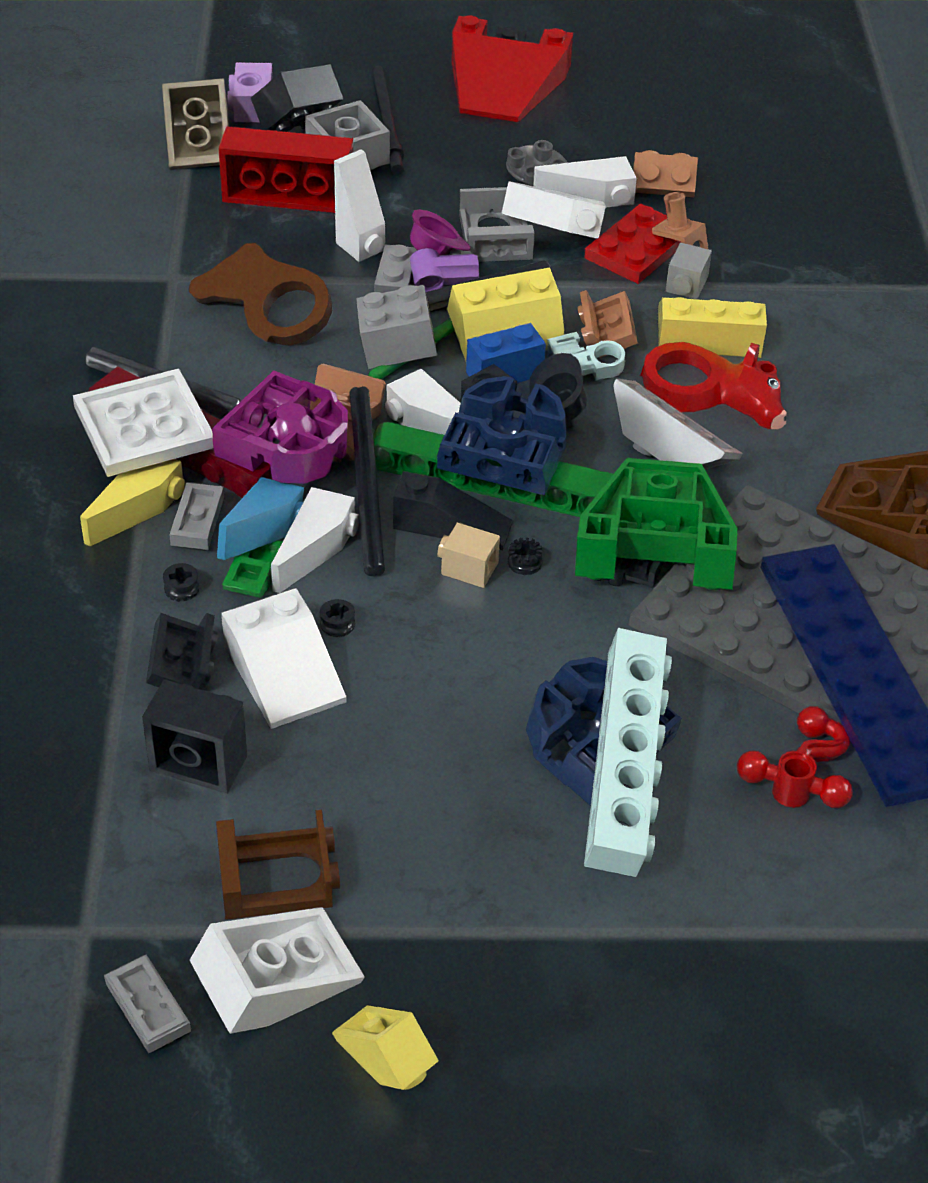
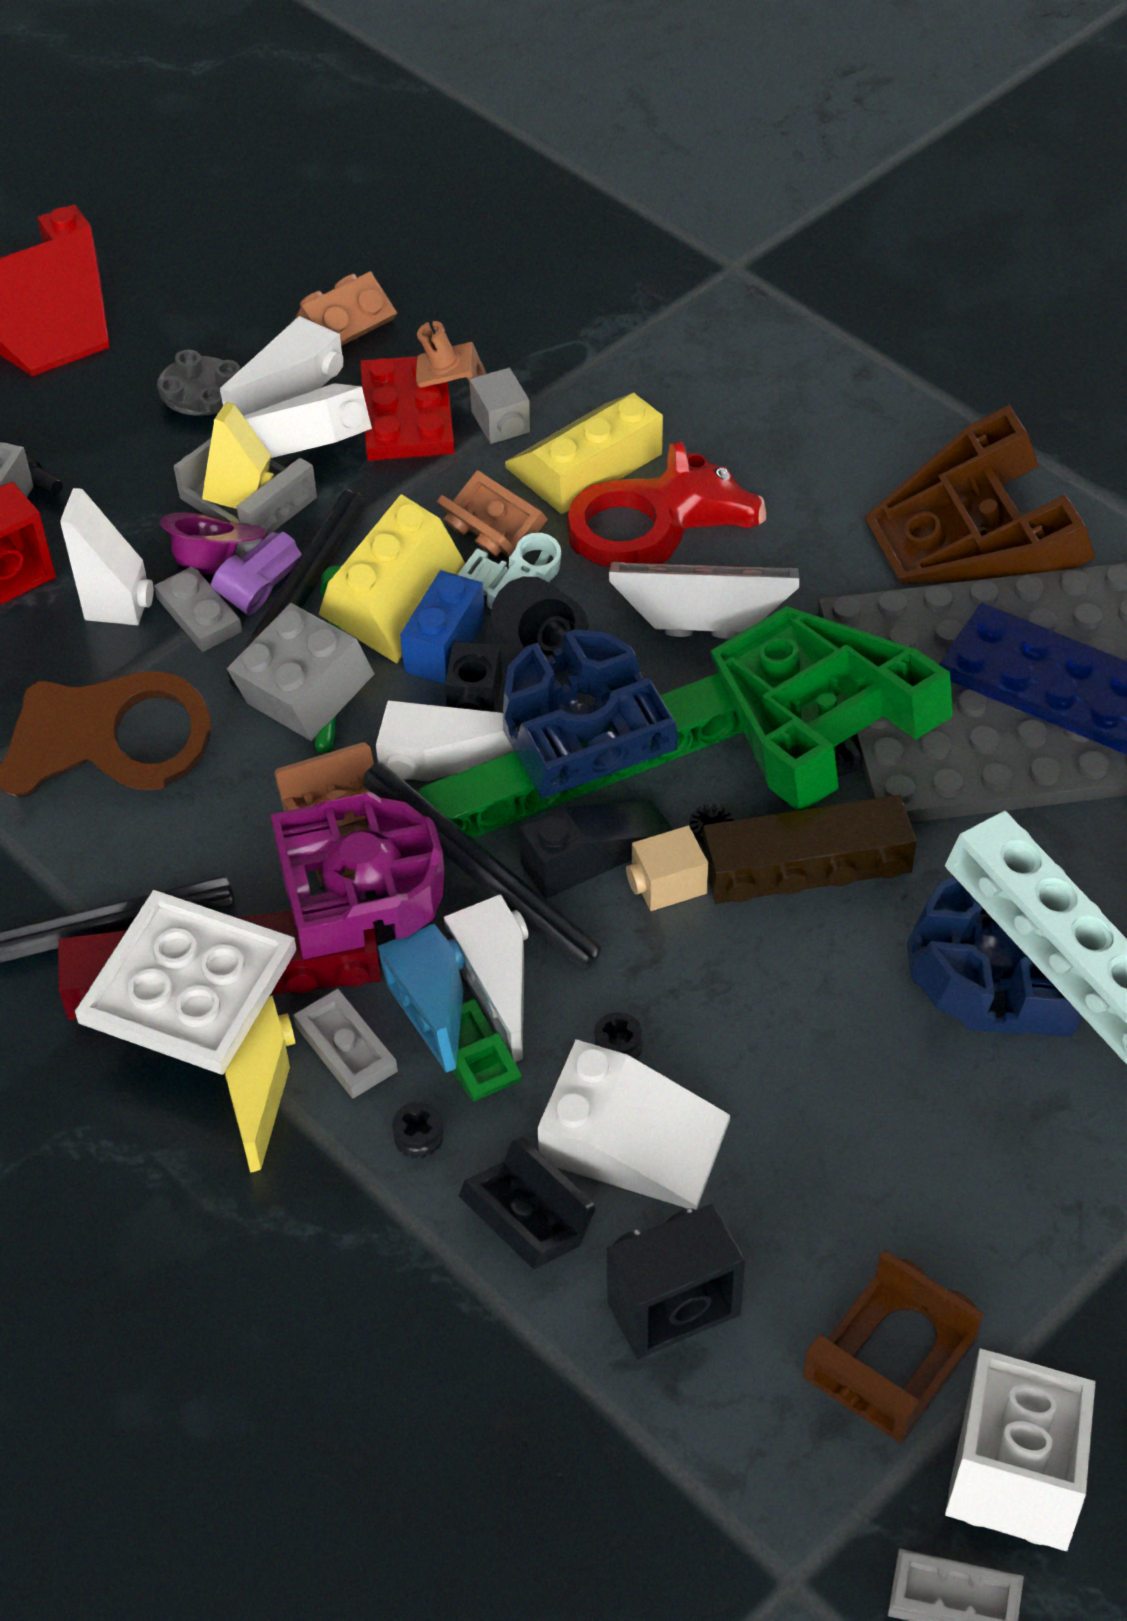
camera: 40 degrees left, 5 degrees up
none -> light yellow slope [202,402,275,509]
none -> dark brown brick [702,795,917,904]

